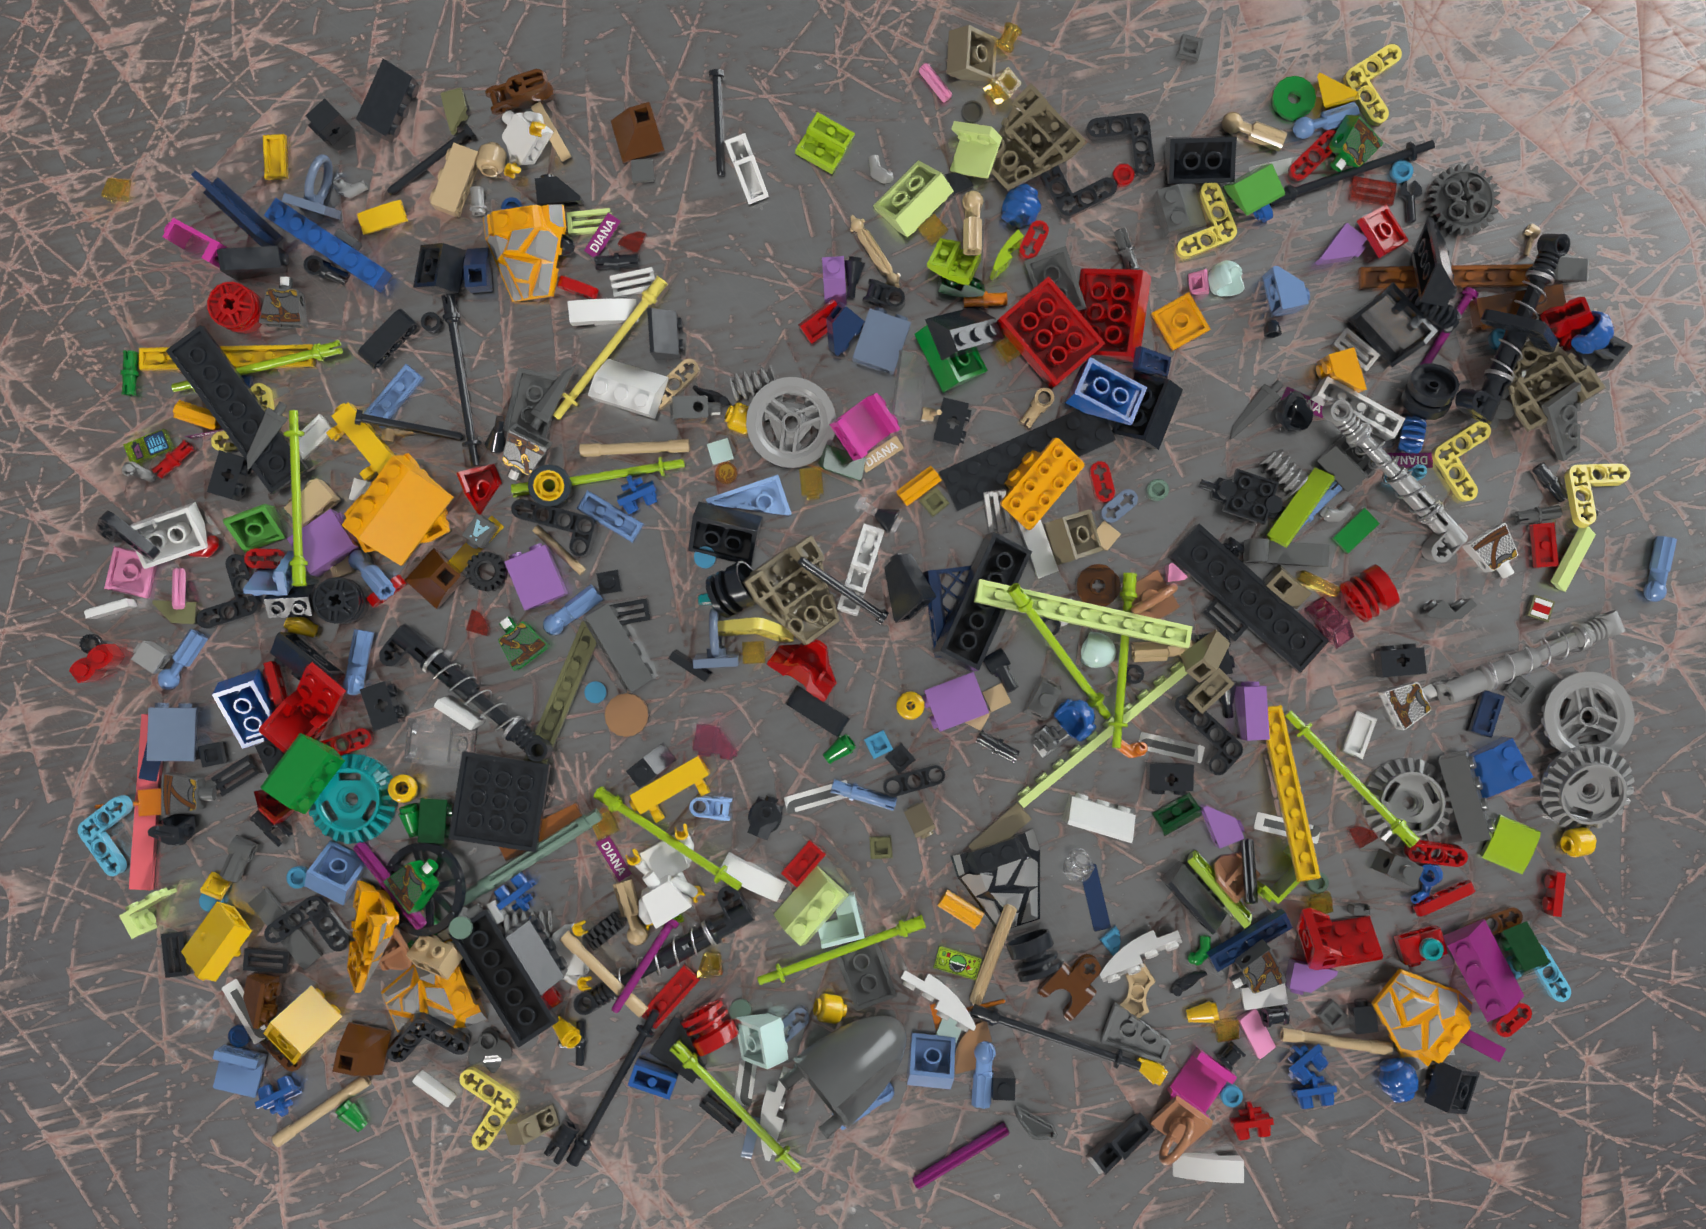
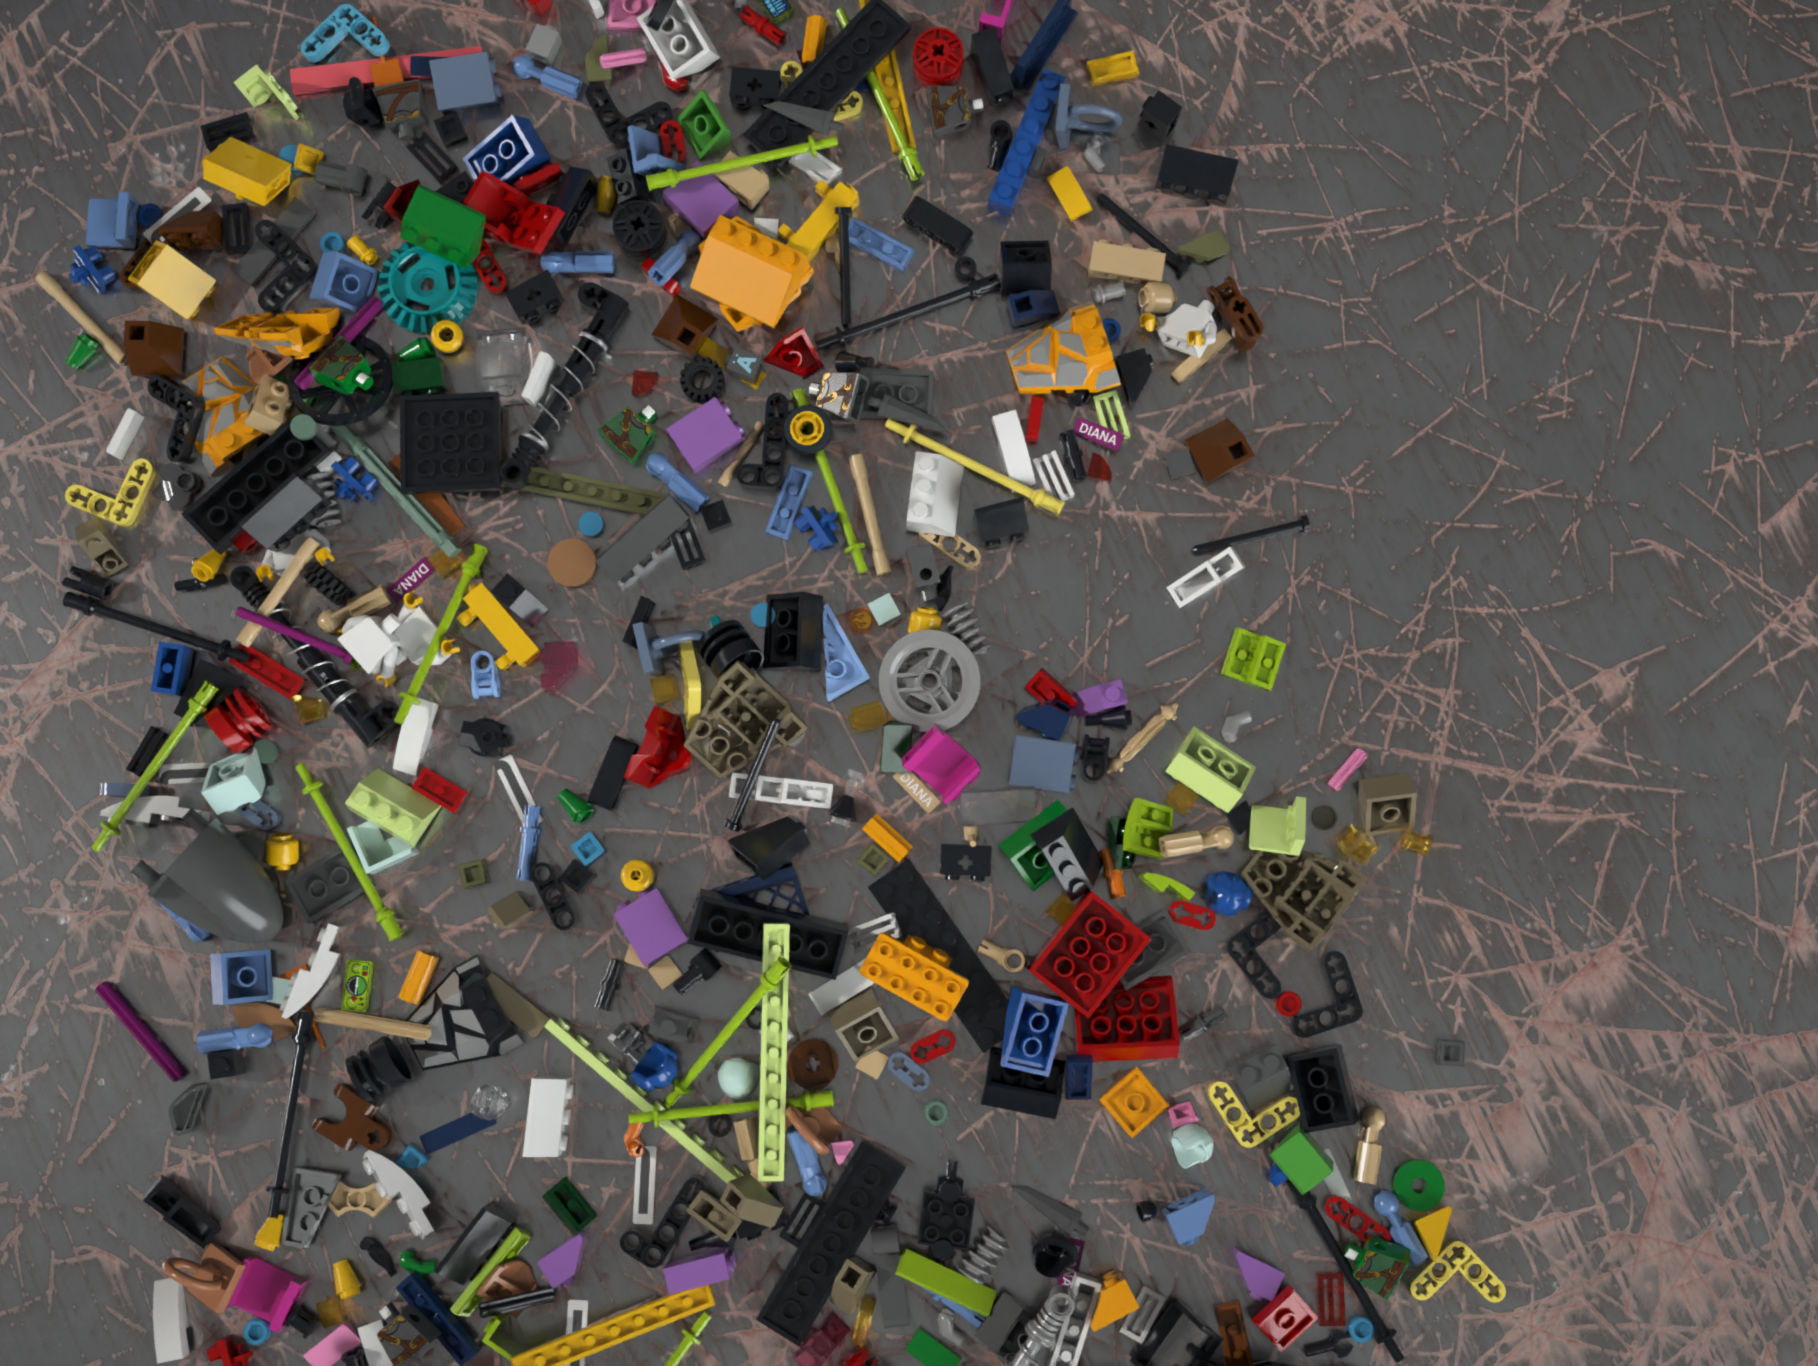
camera: 80 degrees right, 5 degrees down
black brick [1145,762,1194,795] -> none
none -> yellow pin [347,235,378,266]
none -> medium blue piece [785,1123,827,1196]

